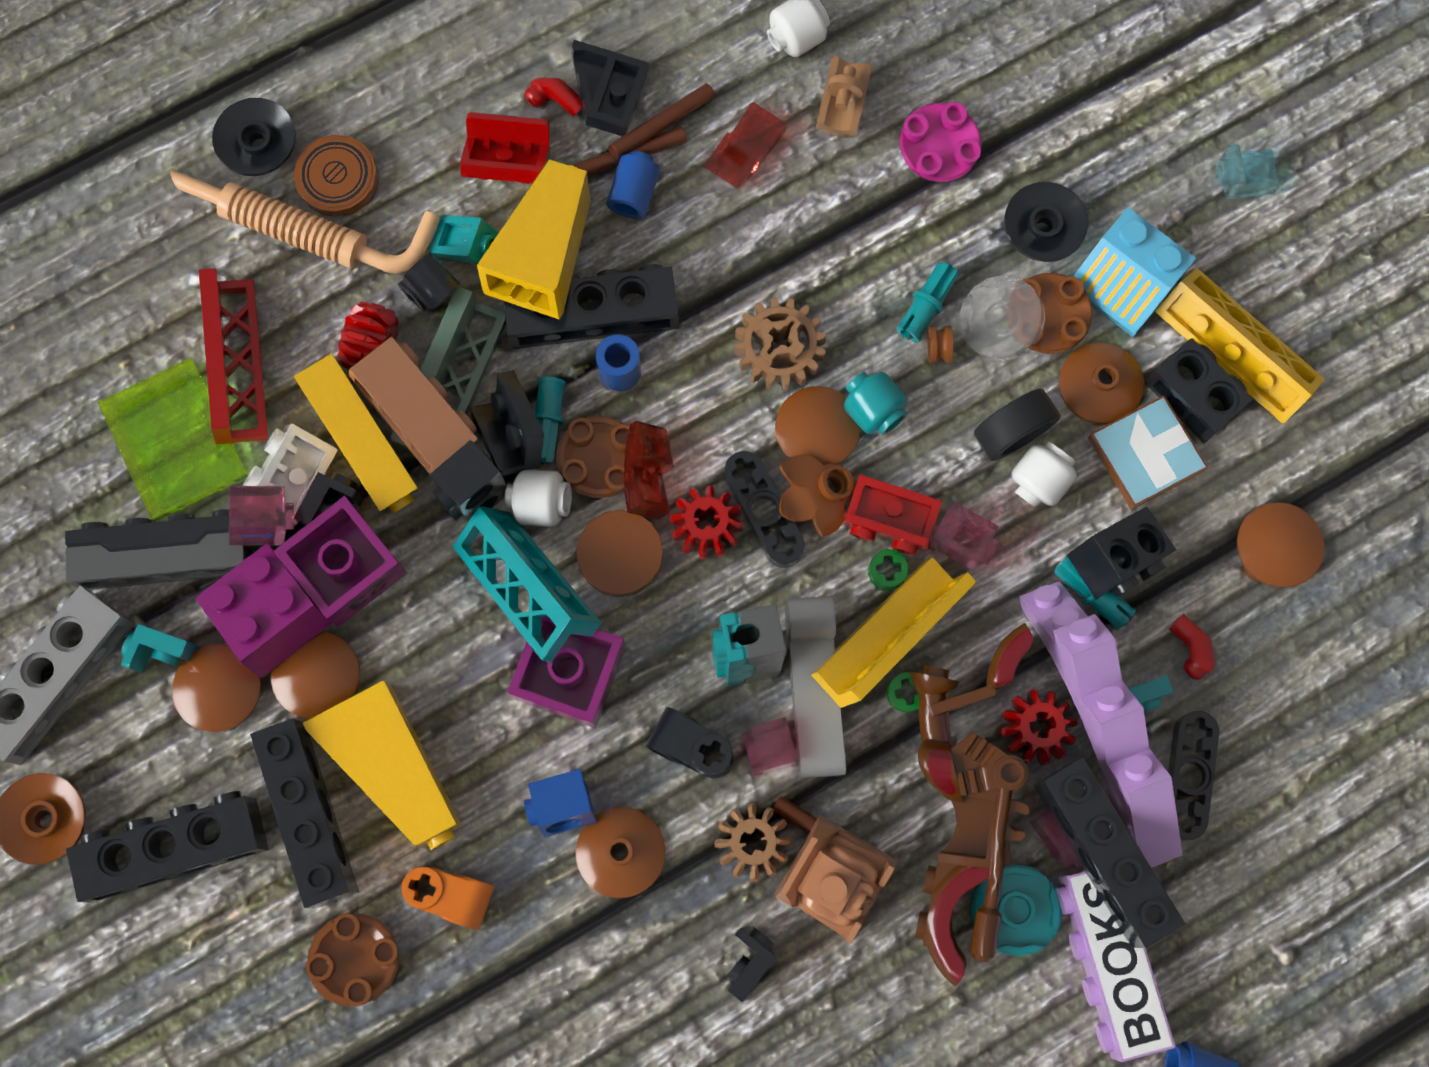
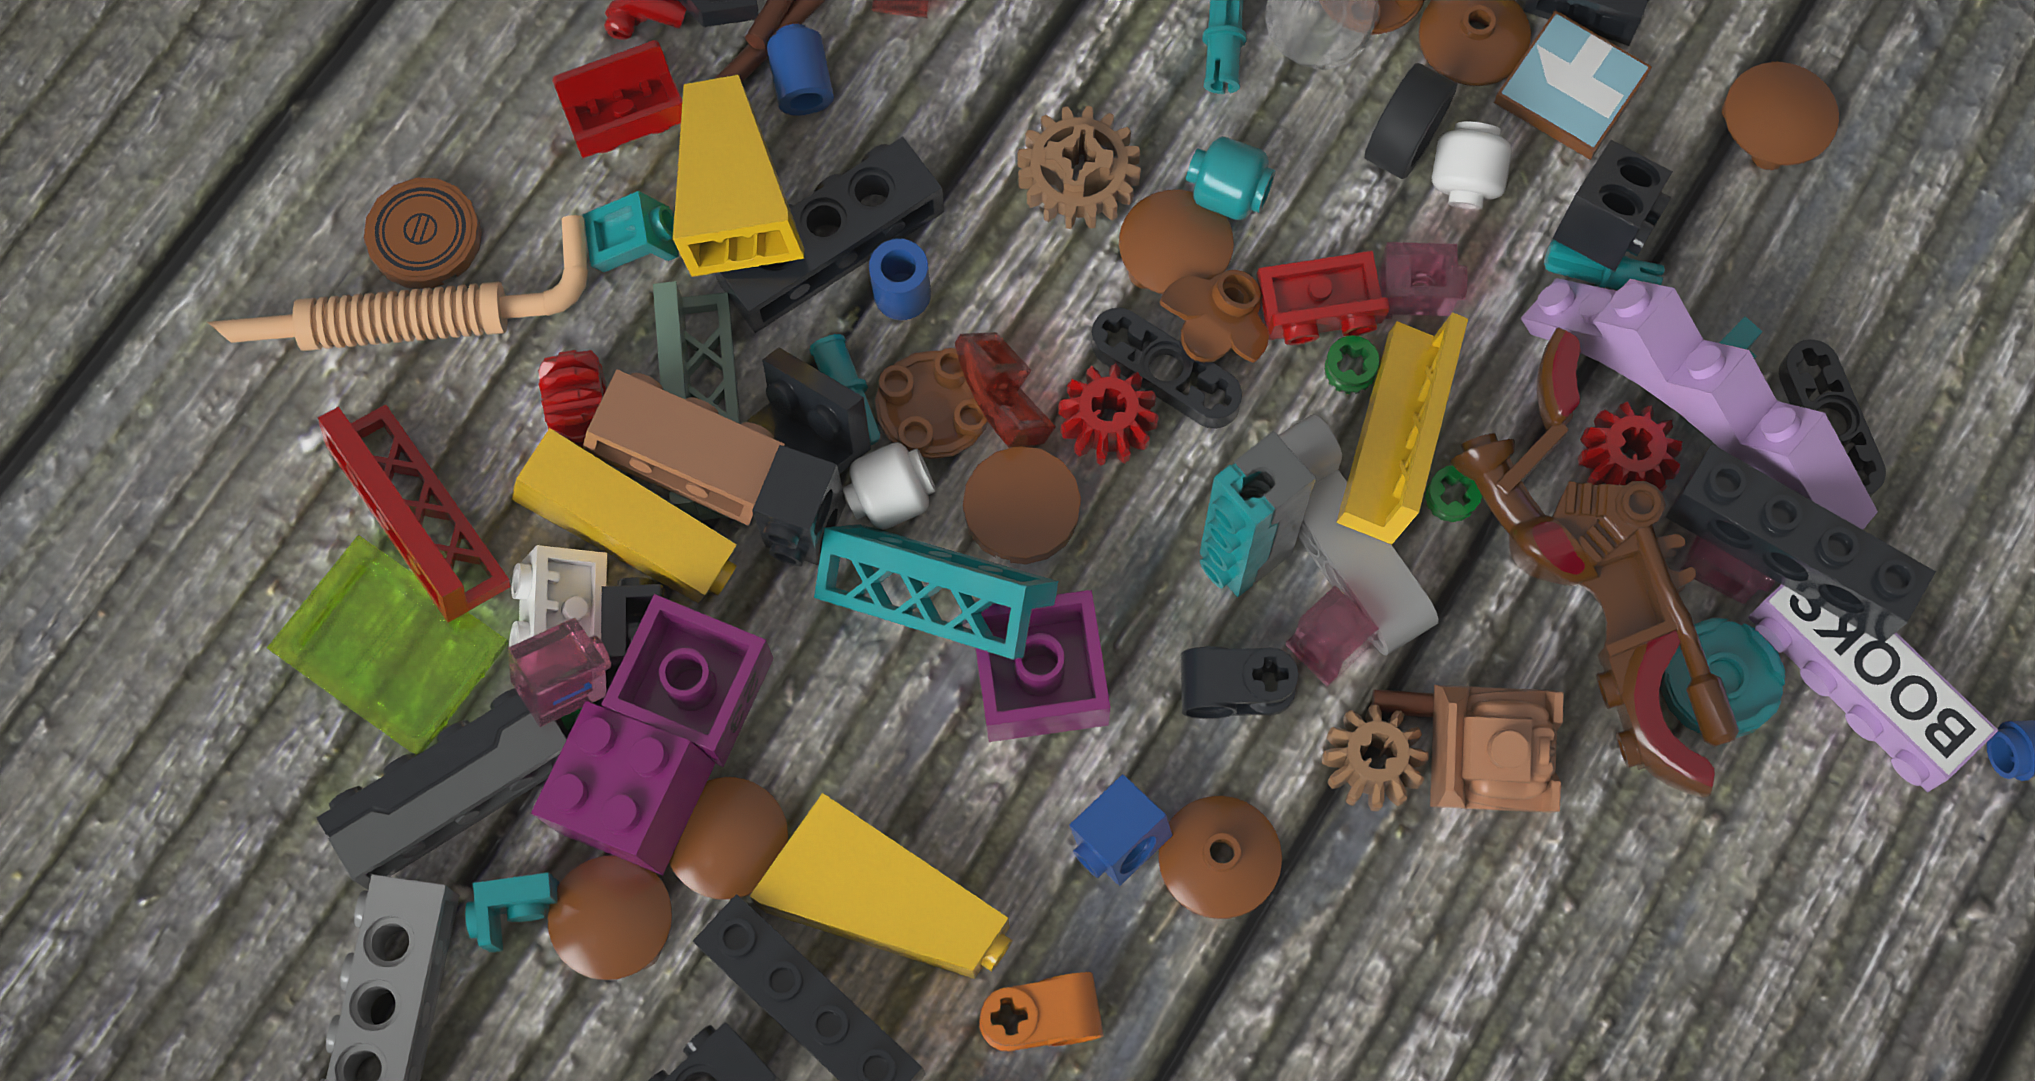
camera: 25 degrees left, 5 degrees down
black dish [212,98,296,176] -> none
black piece [397,252,460,311] -> none
black bracket [726,926,777,1002] -> none
dark orange bush [927,326,953,364] -> none
red arm [1168,613,1216,680] -> none

